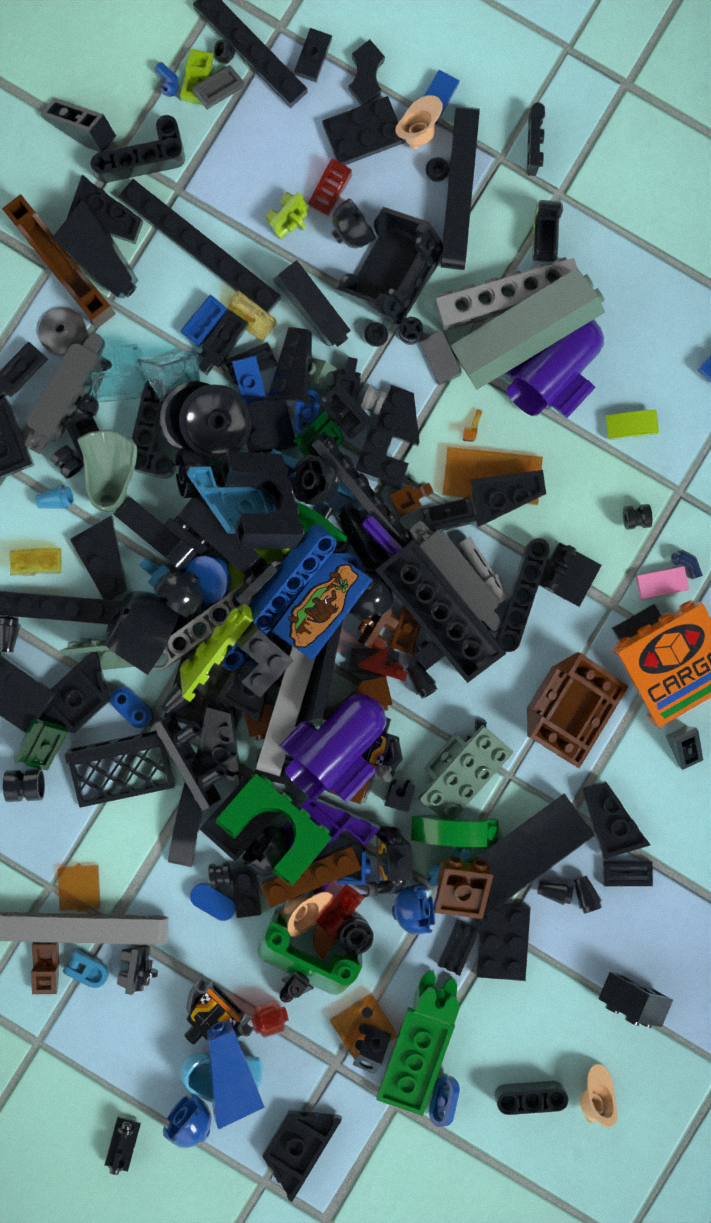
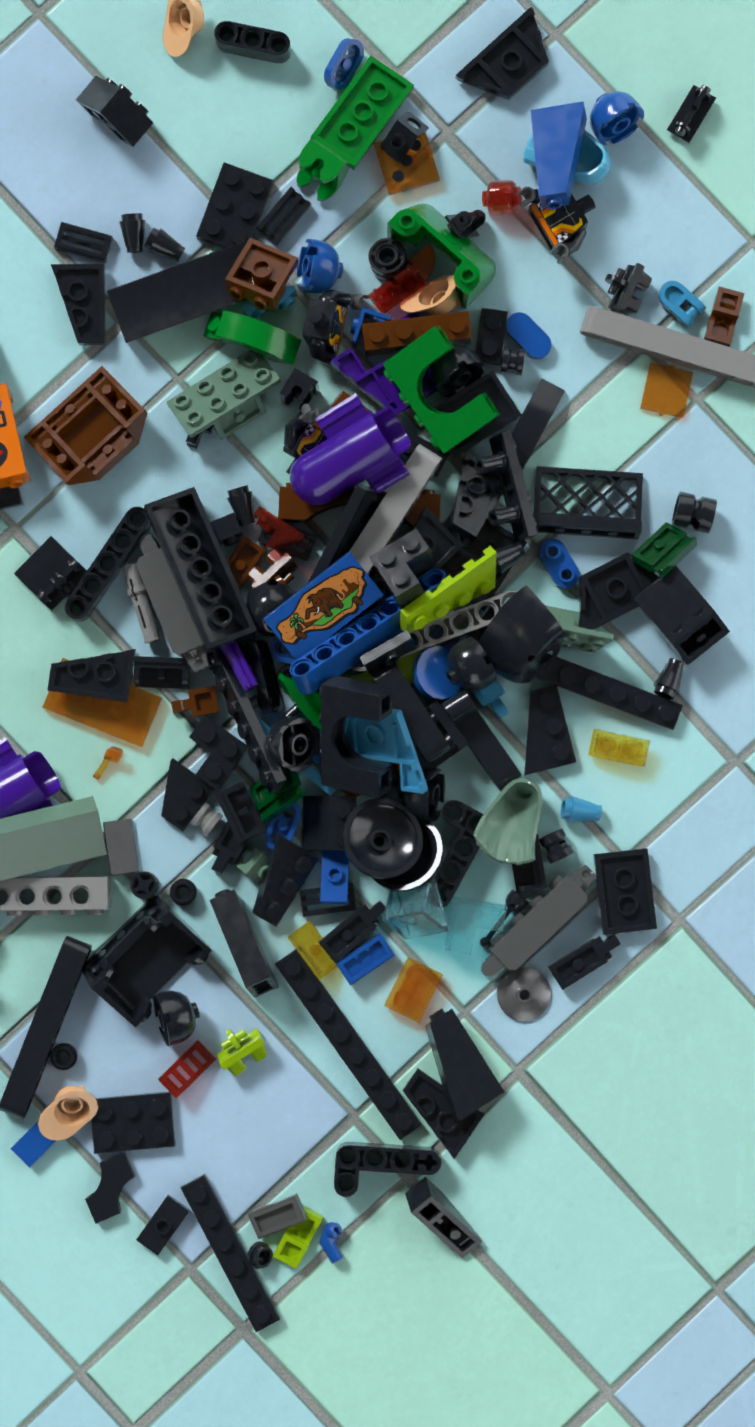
camera: 165 degrees left, 0 degrees up
reddish brown arch [2,194,116,329] -> none
none -> clear orange plate [384,957,443,1023]

